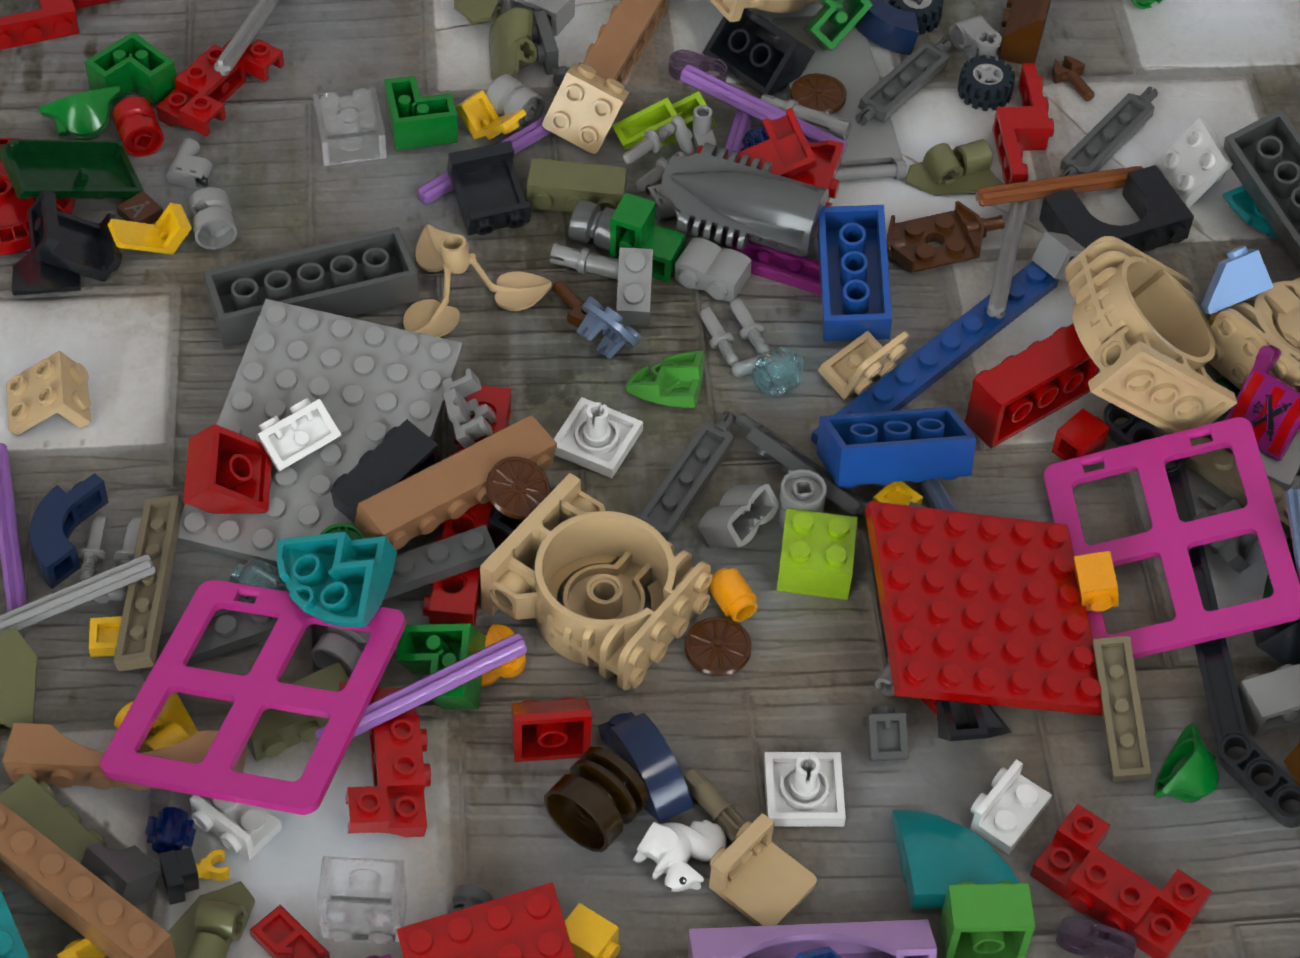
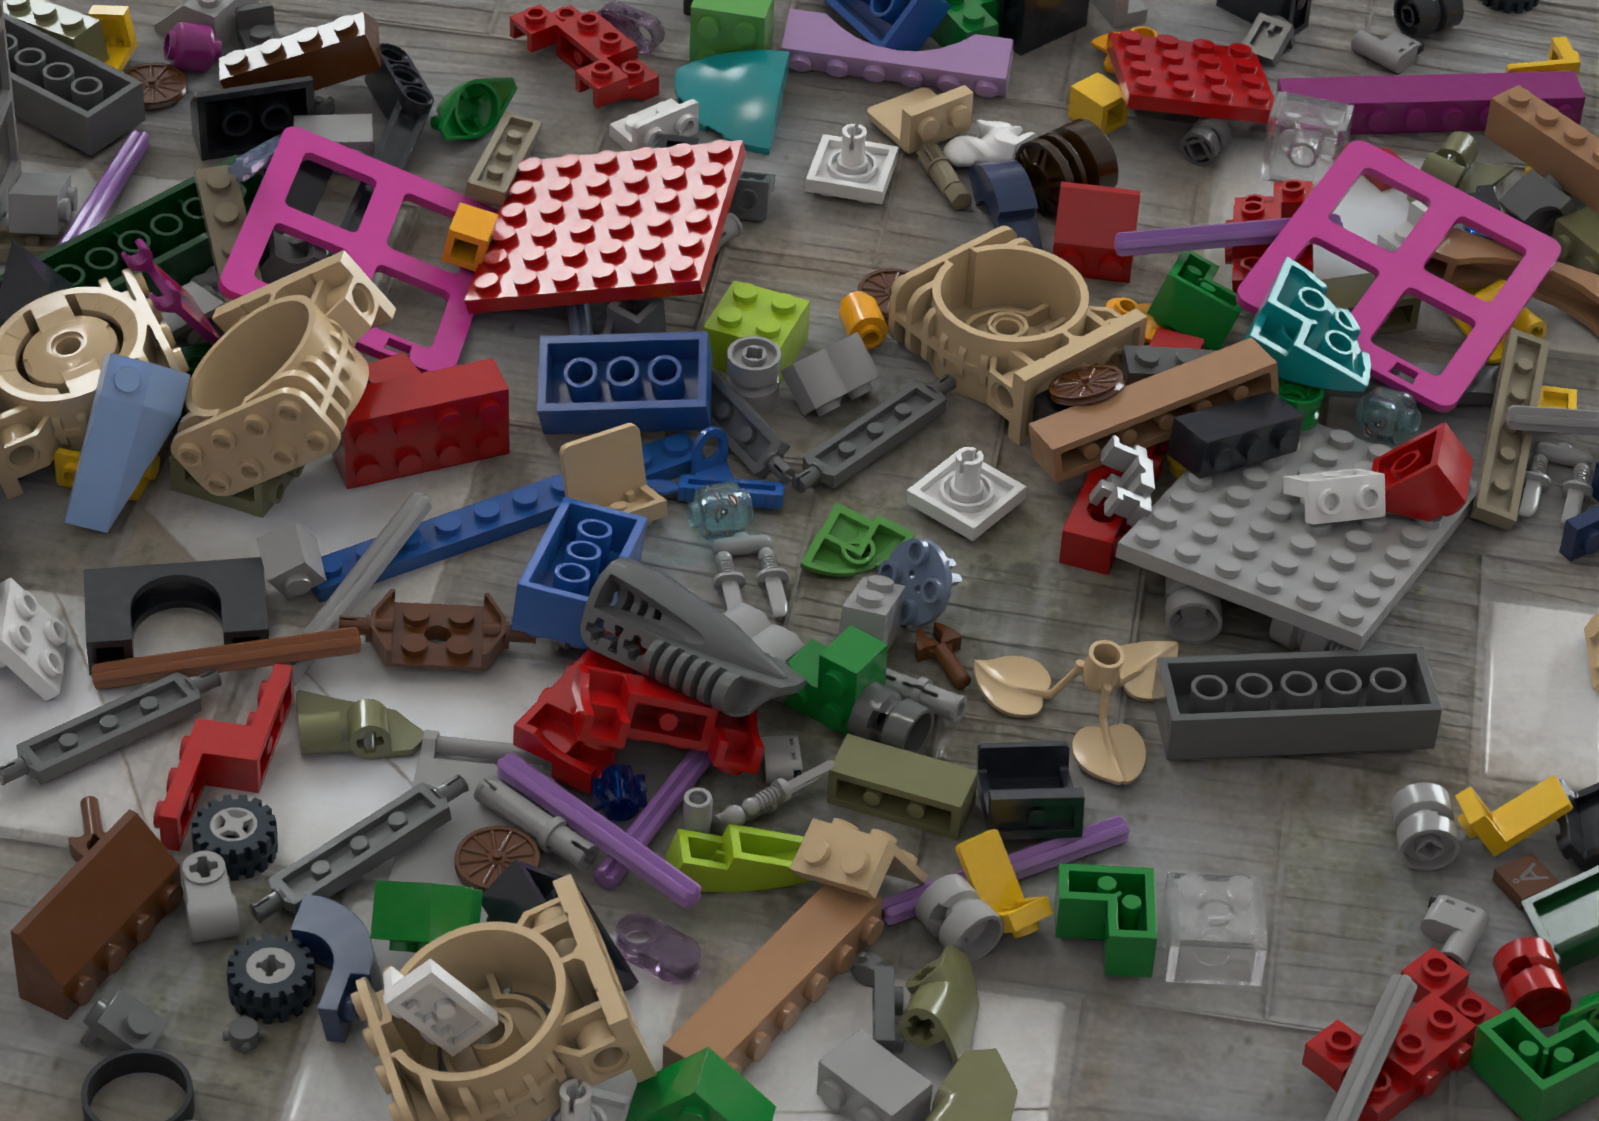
camera: 165 degrees left, 10 degrees down
none -> blue piece [646,426,785,510]

